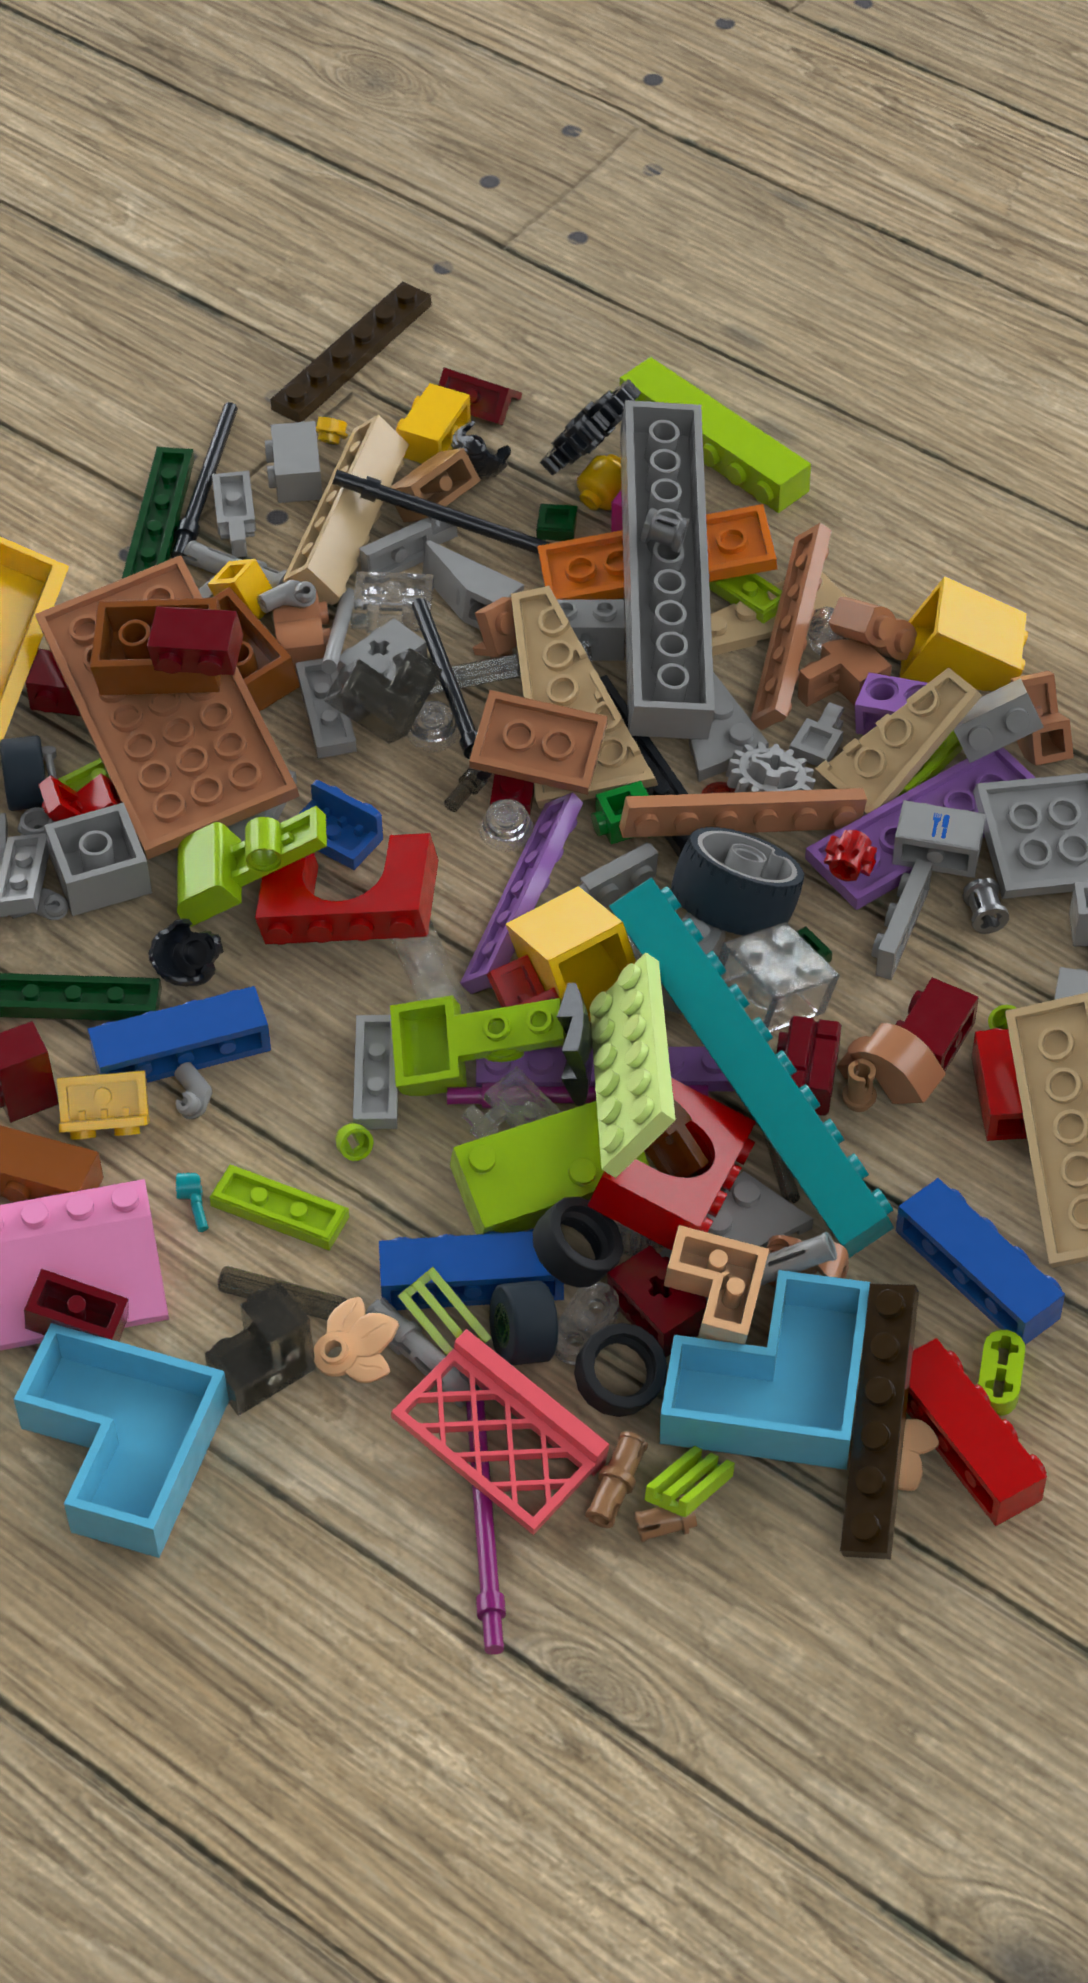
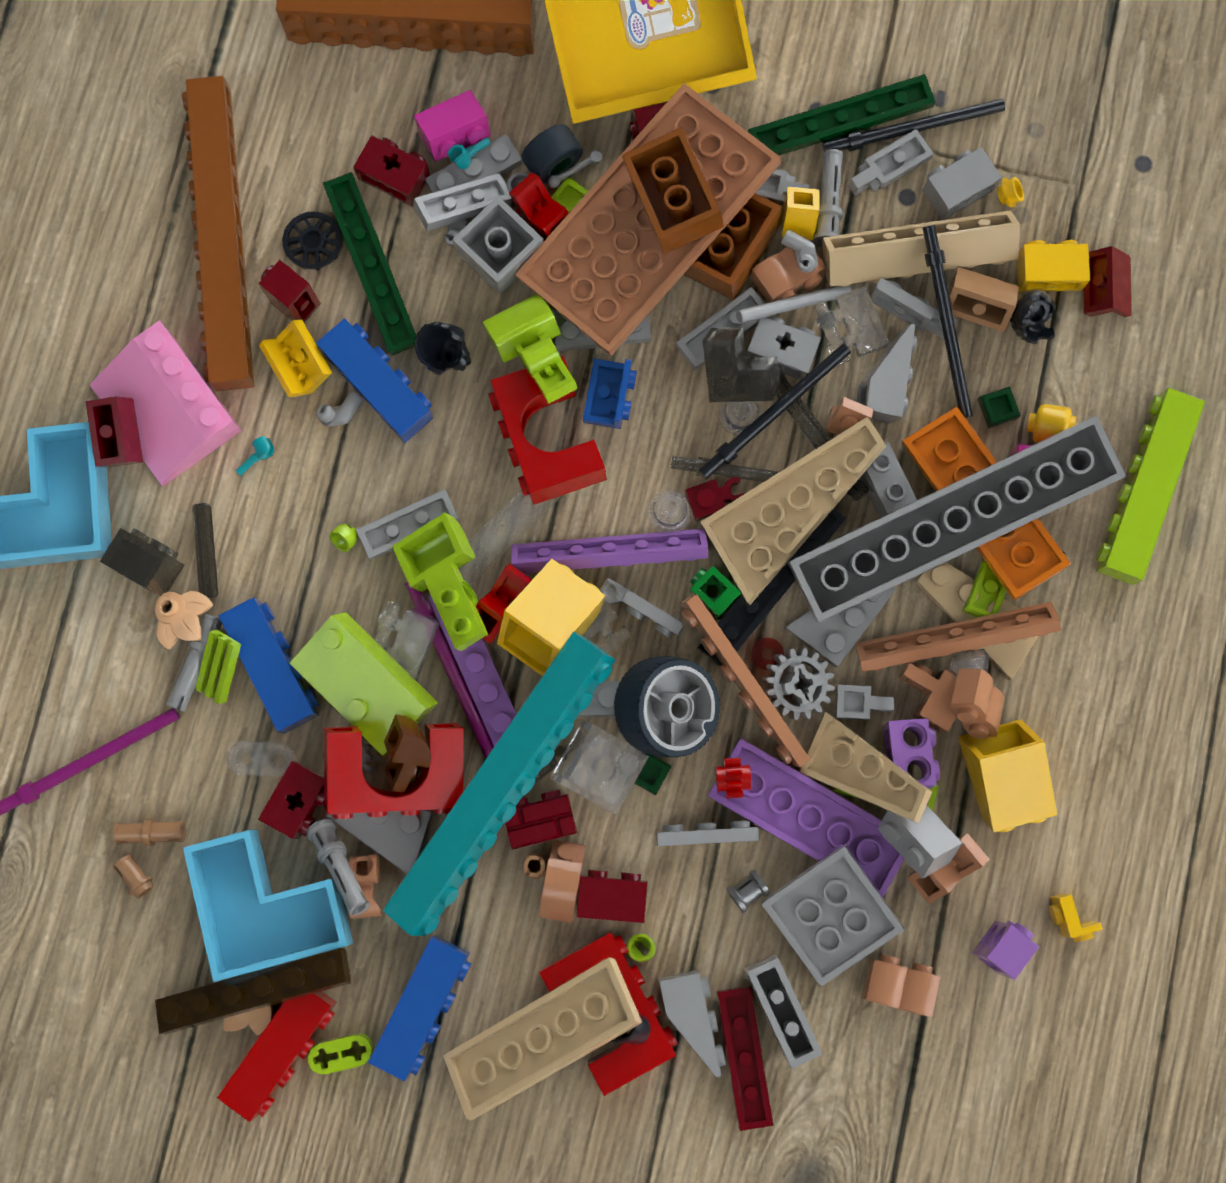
camera: 65 degrees right, 30 degrees up
dark red brick [147,606,243,676] -> none
lime tile [209,1164,350,1251] -> none
dark brown plate [270,282,432,422] -> none
coral fence [391,1329,609,1535] -> none
nougat plate [469,690,608,795] -> none
black wheel [489,1280,558,1365] -> none
black tyre [533,1197,623,1288] -> none
black gear [540,379,641,476] -> none
black brick [557,983,593,1106] -> none
black tyre [574,1323,668,1417] -> none
yellowish green plate [589,952,676,1178] -> none
flat silver bush [640,508,689,553] -> none
lime tile [644,1446,735,1518] -> none
light nougat brick [664,1225,769,1345] -> none
light grey brick [892,800,986,878] -> none

